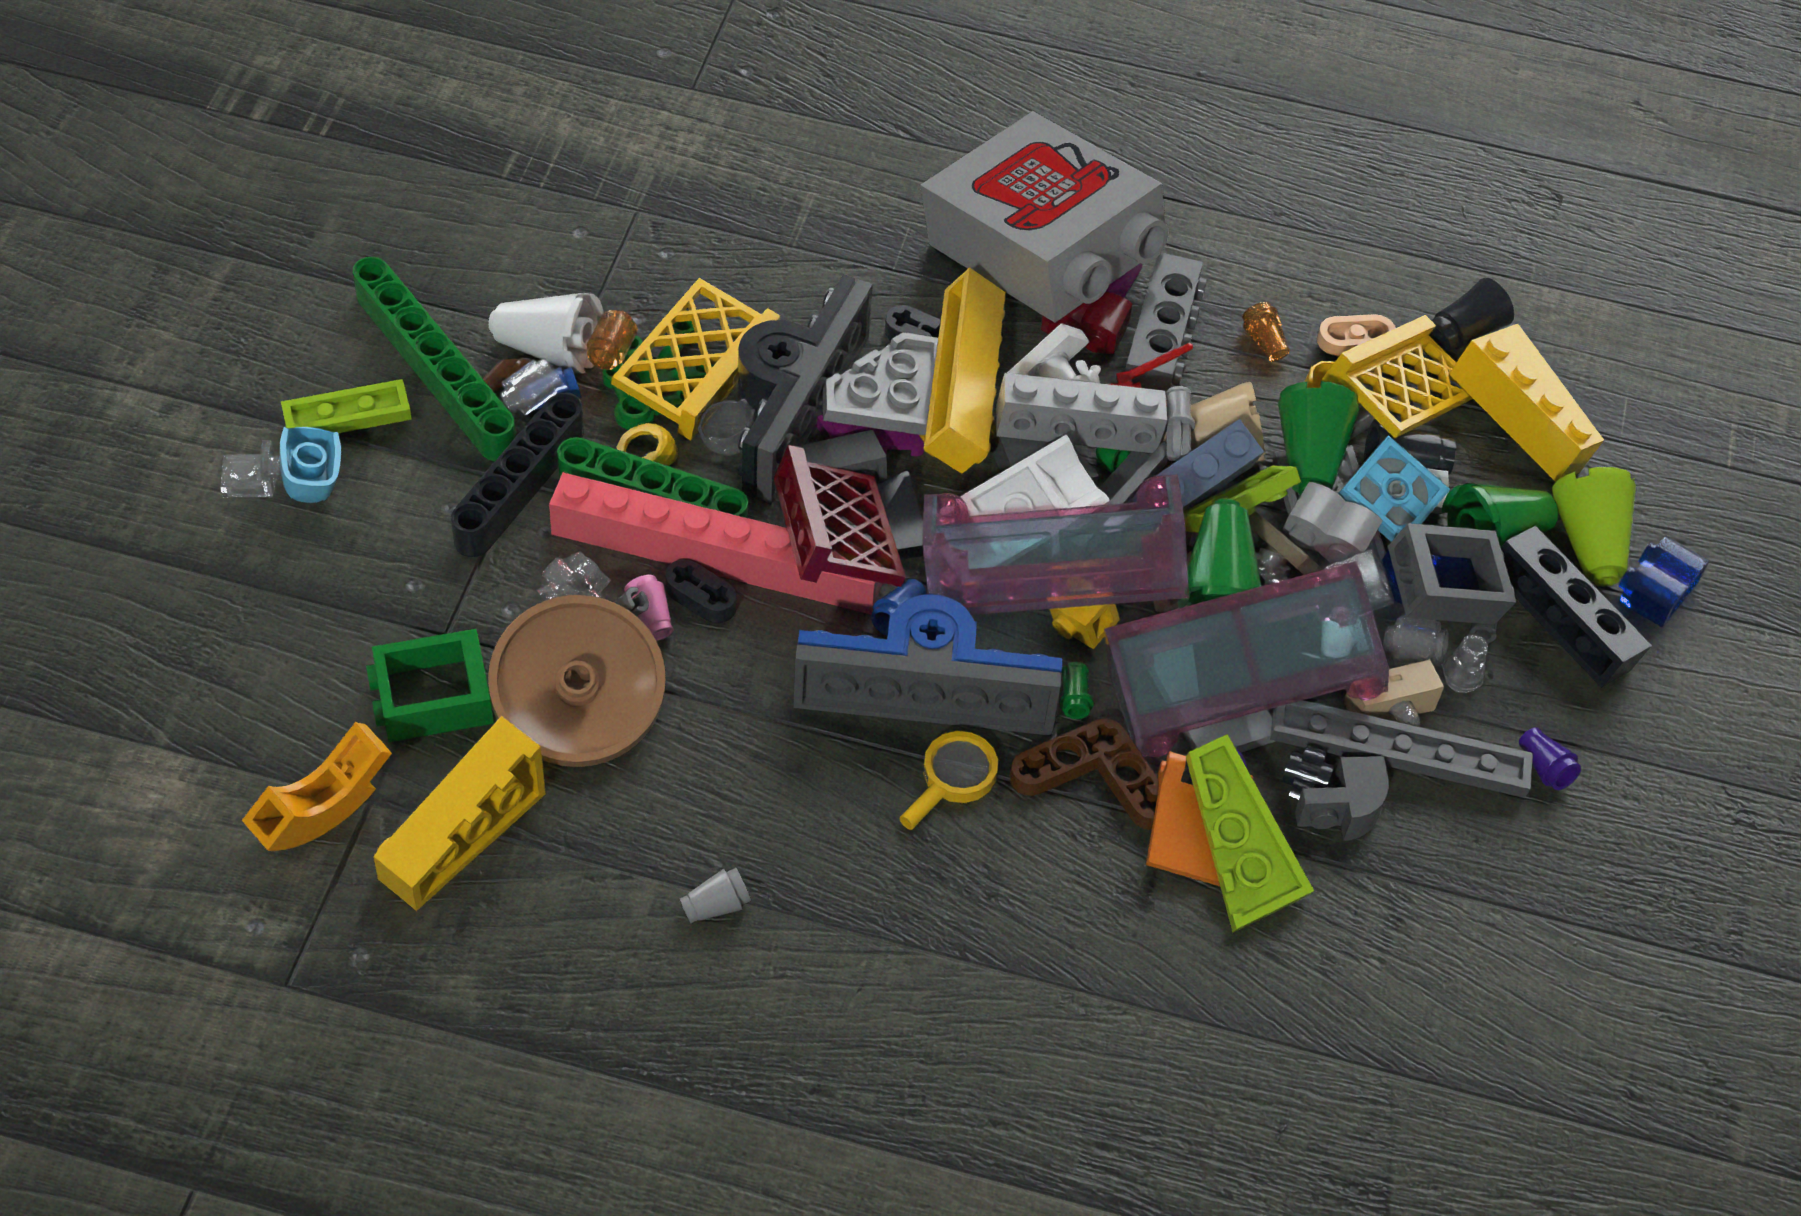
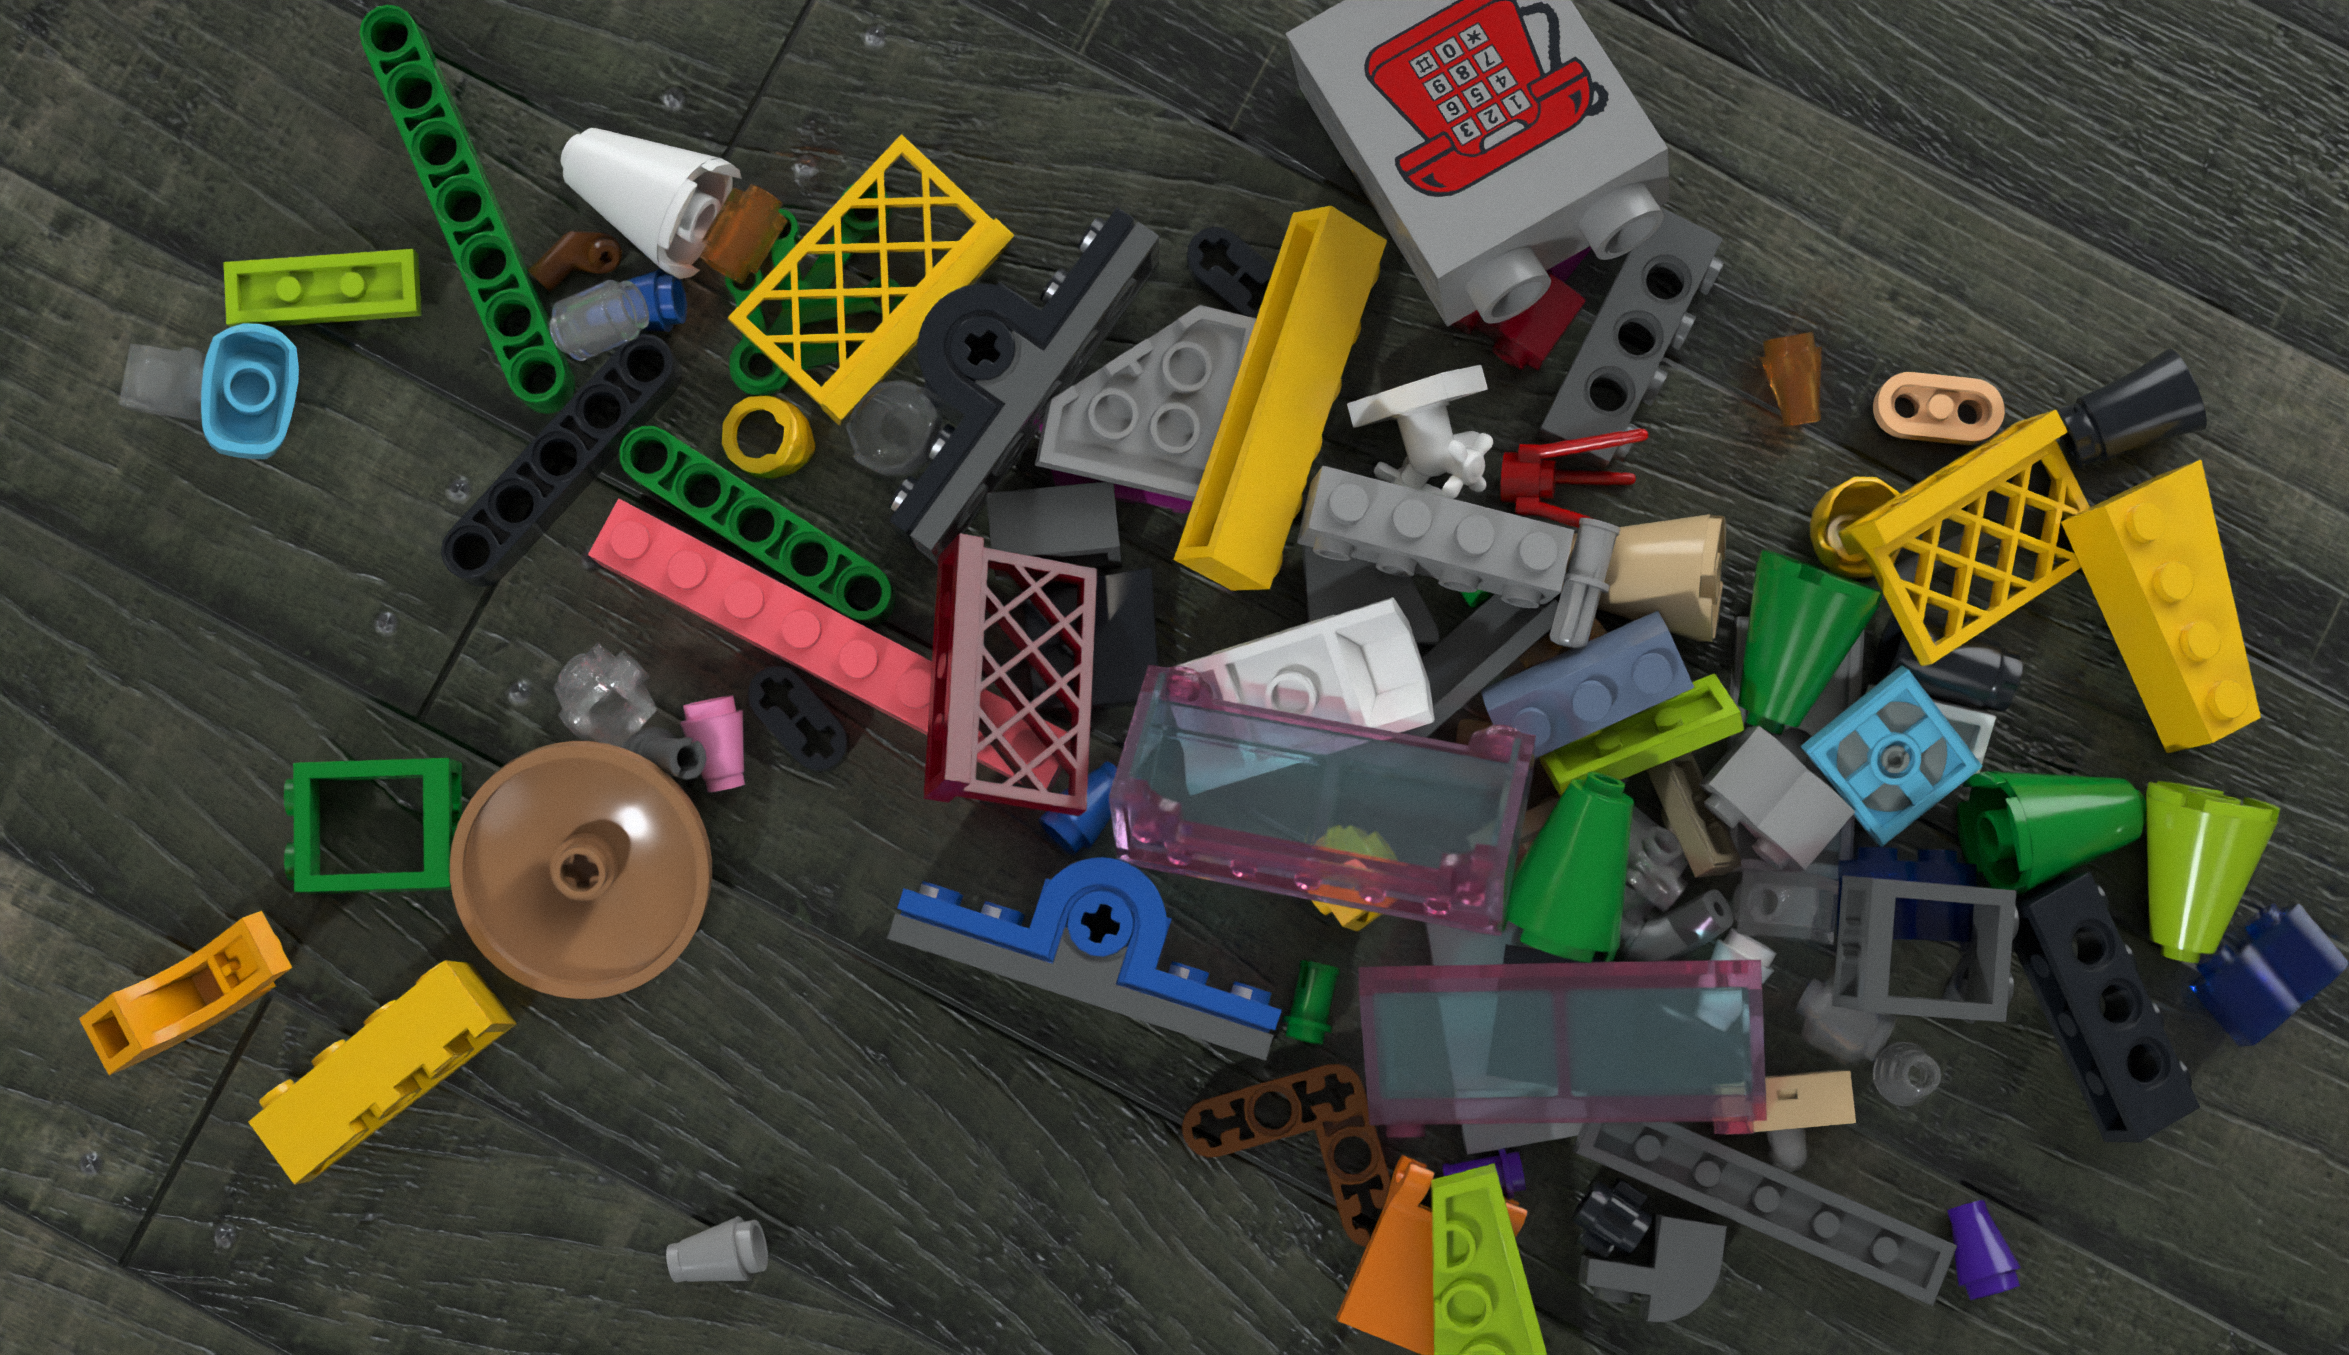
camera: 15 degrees right, 30 degrees up
piece [900,731,998,830] -> none

